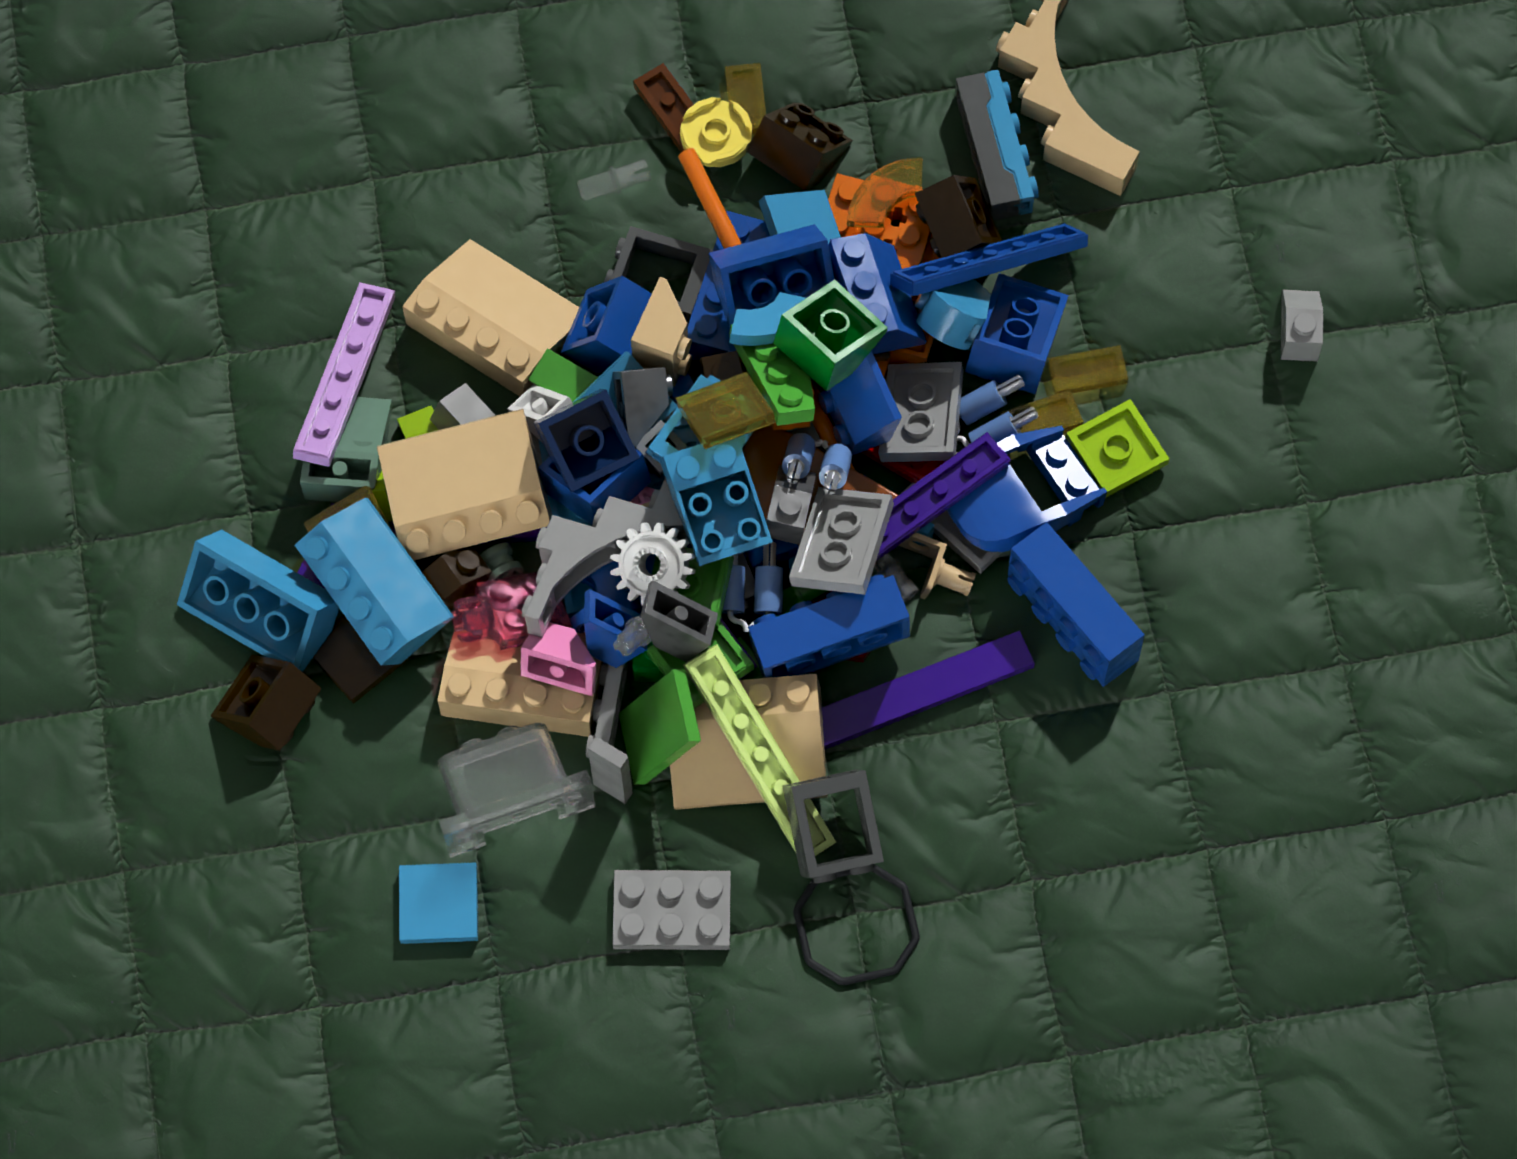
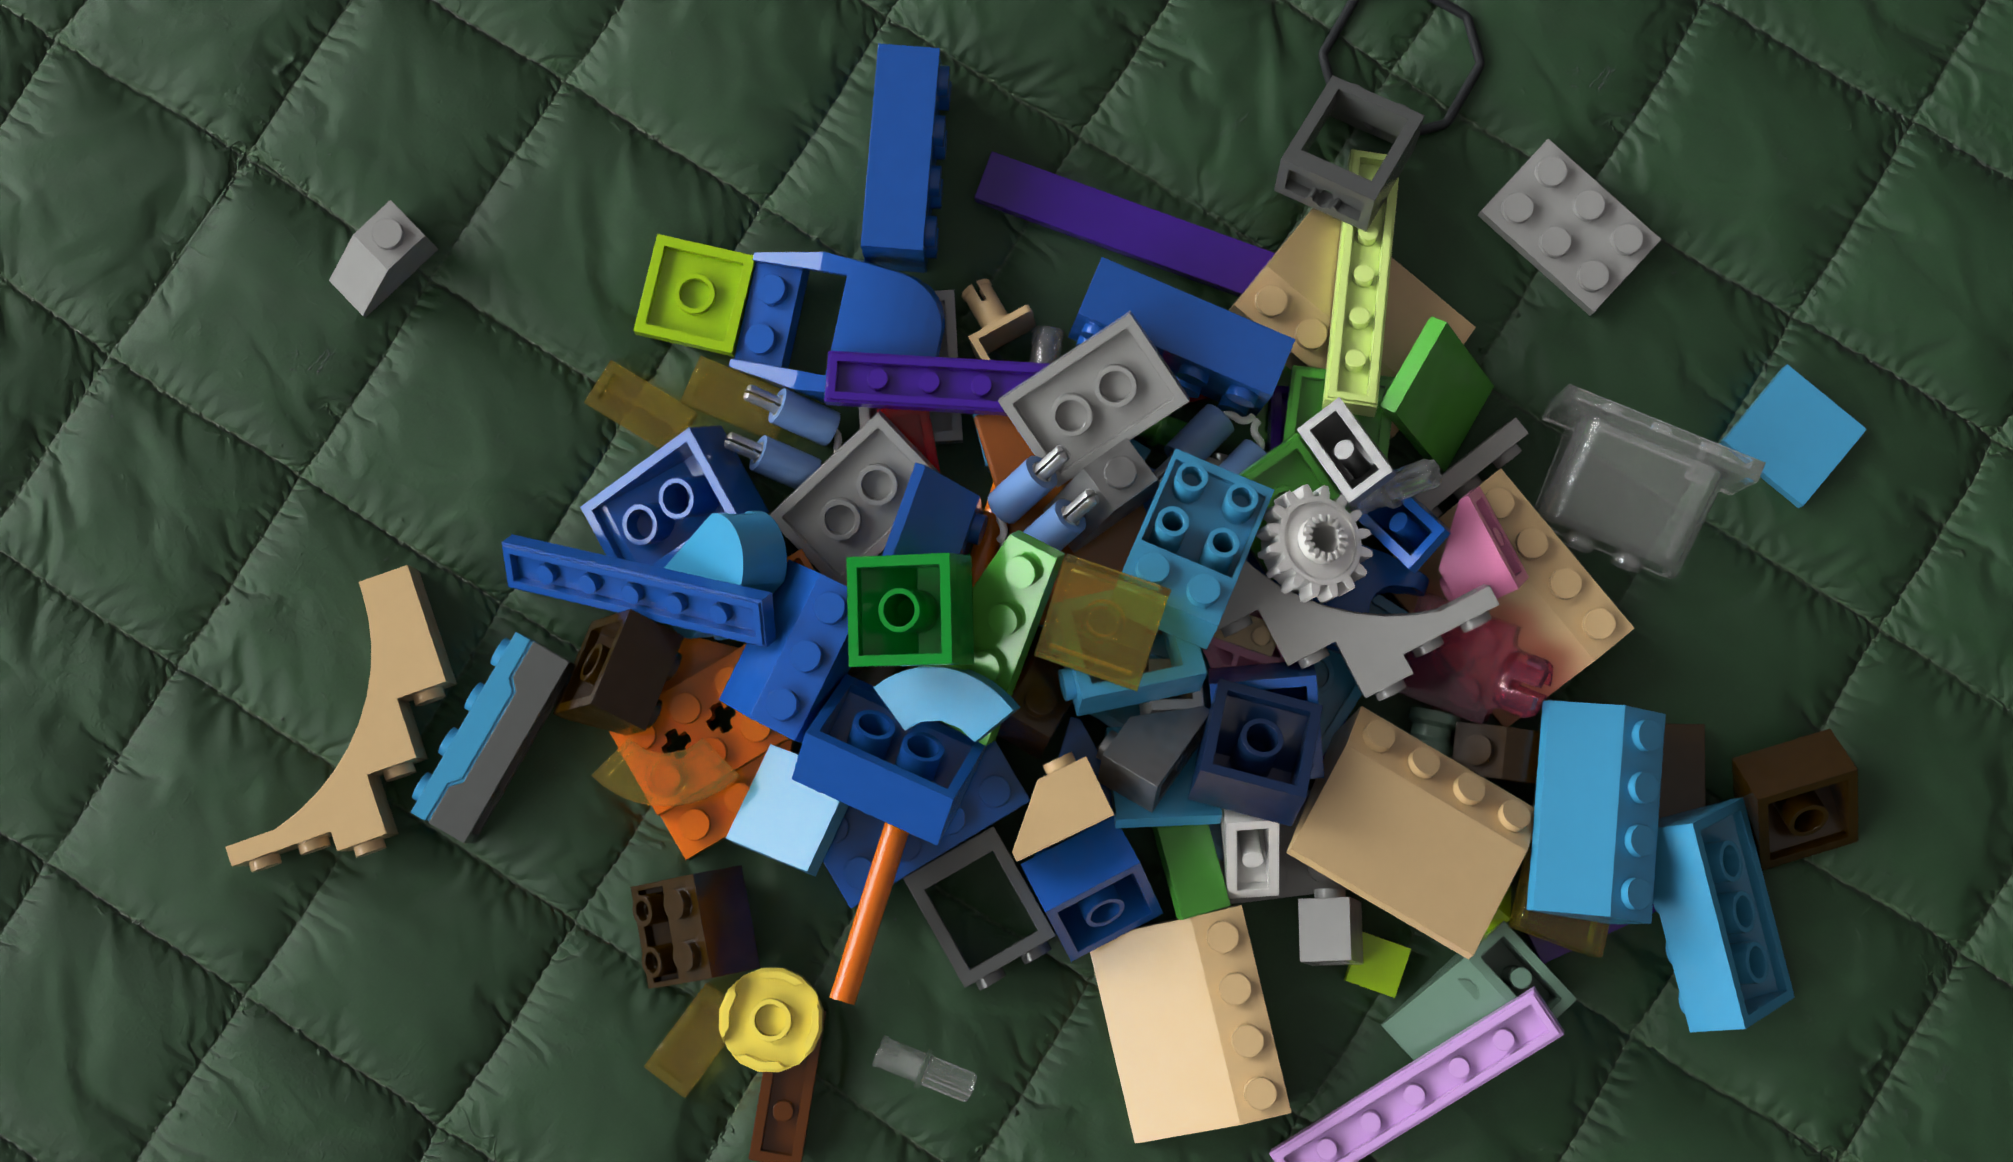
camera: 135 degrees left, 15 degrees up
light grey tile [588,737,633,804] -> none

